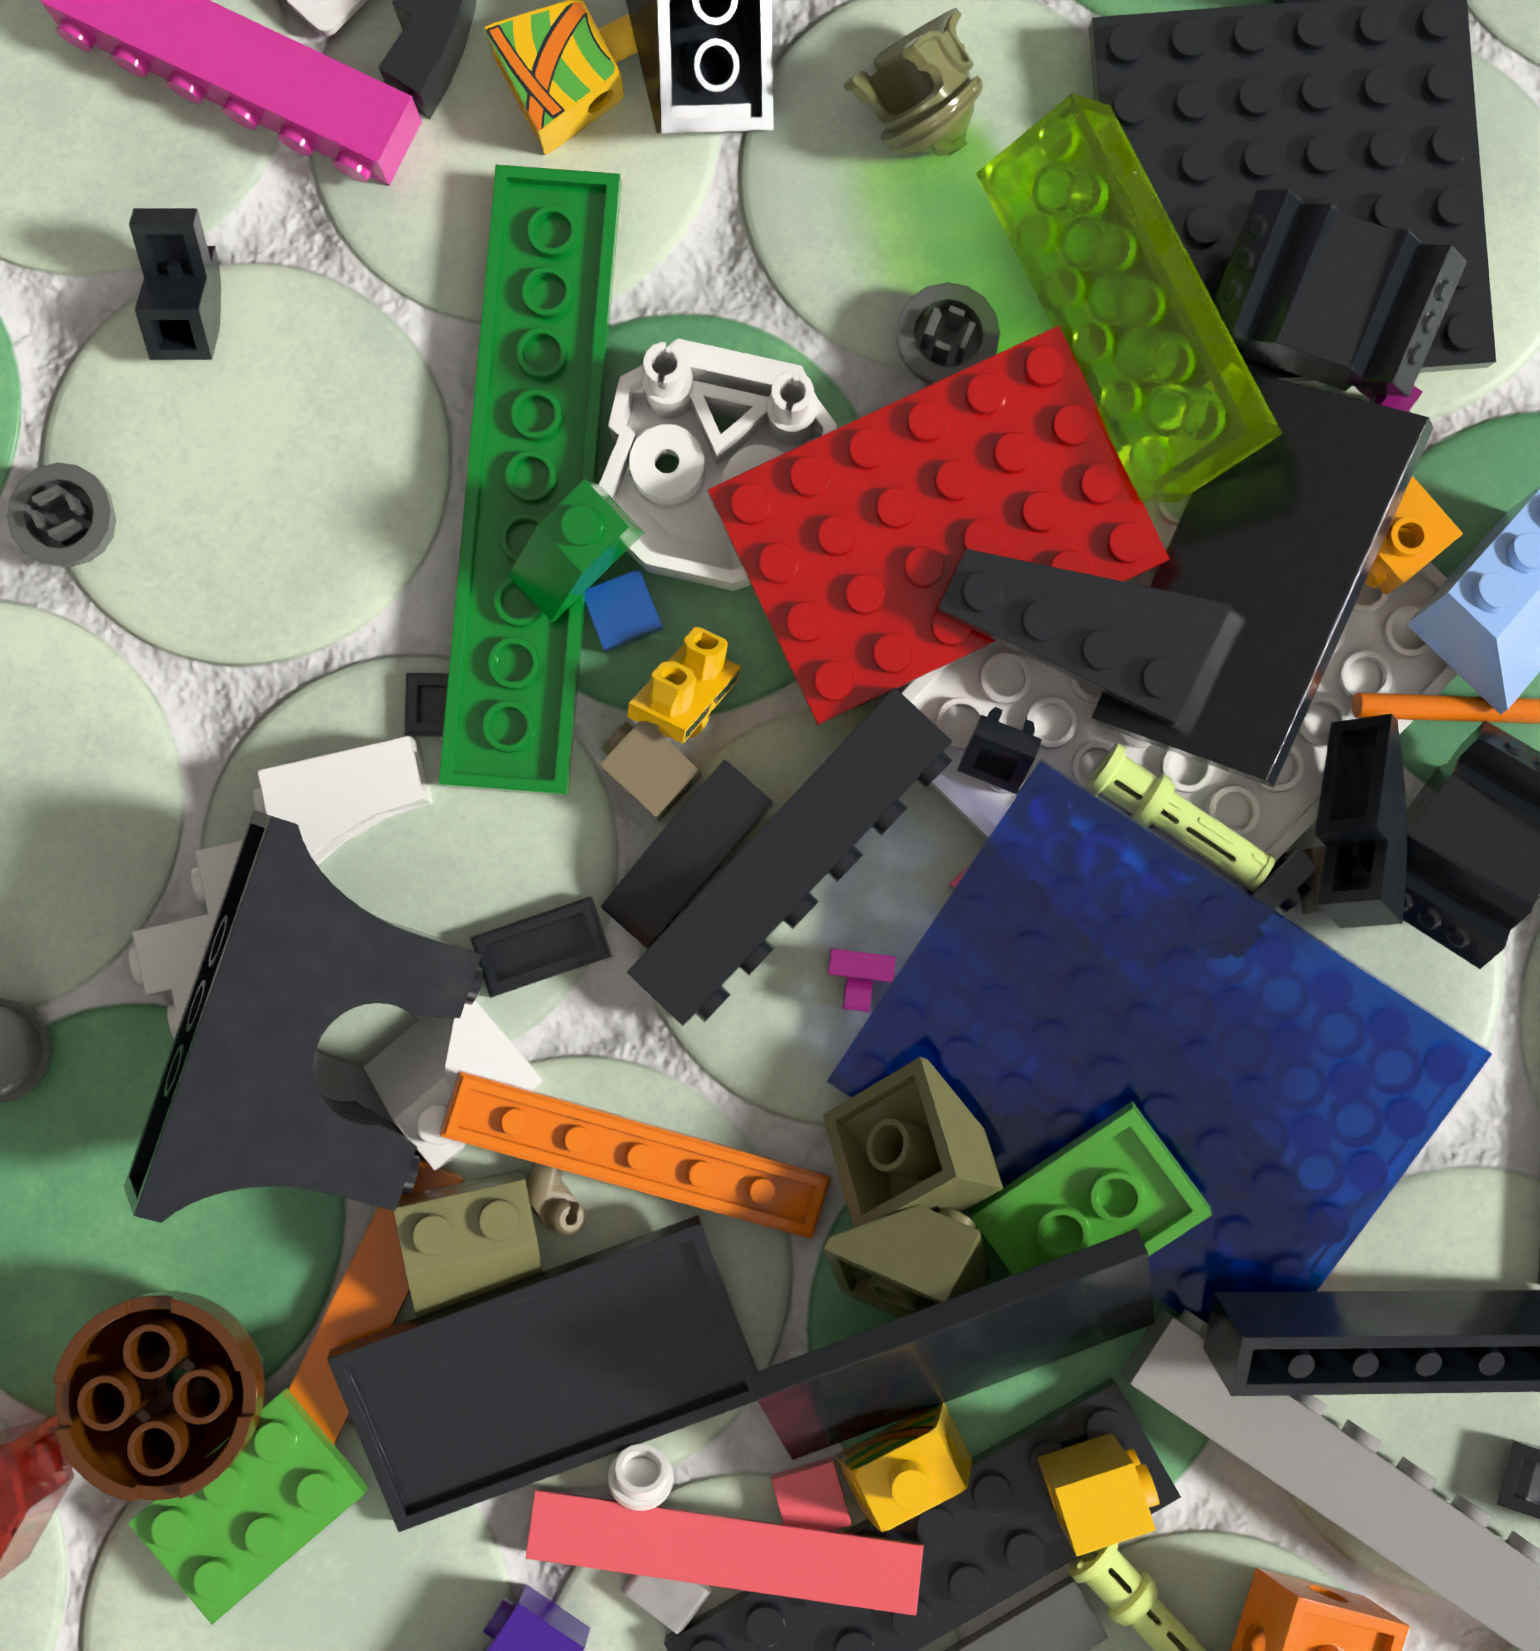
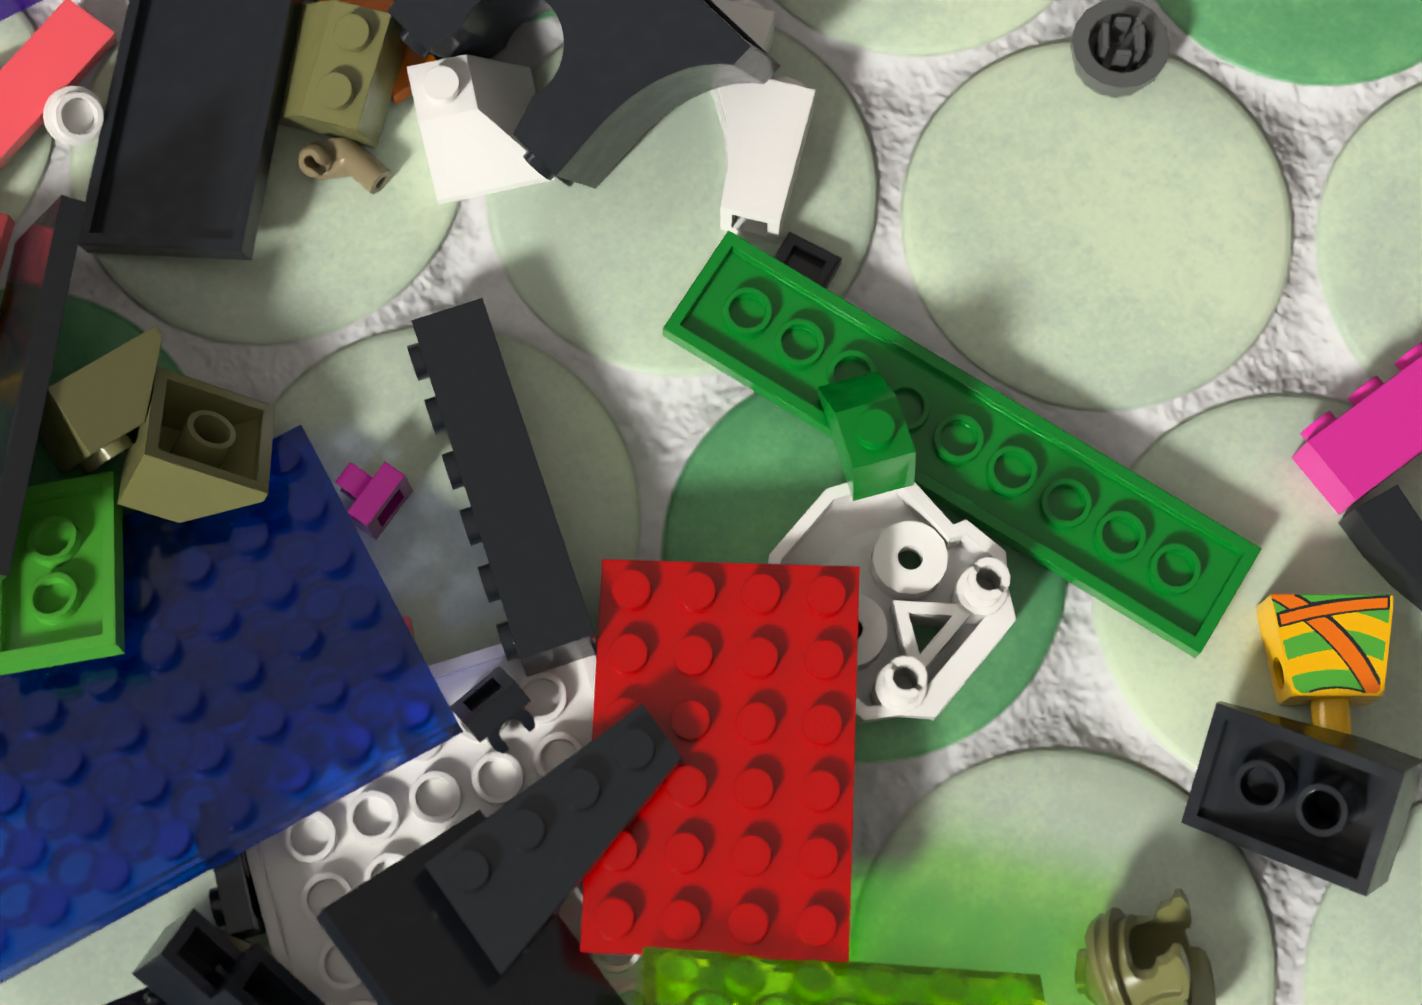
camera: 115 degrees right, 10 degrees down
black brick [129,208,221,360] -> none
orange tile [439,1069,831,1239] -> none
black tile [470,896,613,998] -> none
blue tile [585,569,663,653] -> none
dark tan brick [599,721,702,822] -> none
black slope [600,759,773,949] -> none
yellow hips [627,627,741,744] -> none
dark grey piece [896,282,1000,385] -> none
yellowish green pin [1085,742,1276,891] -> none

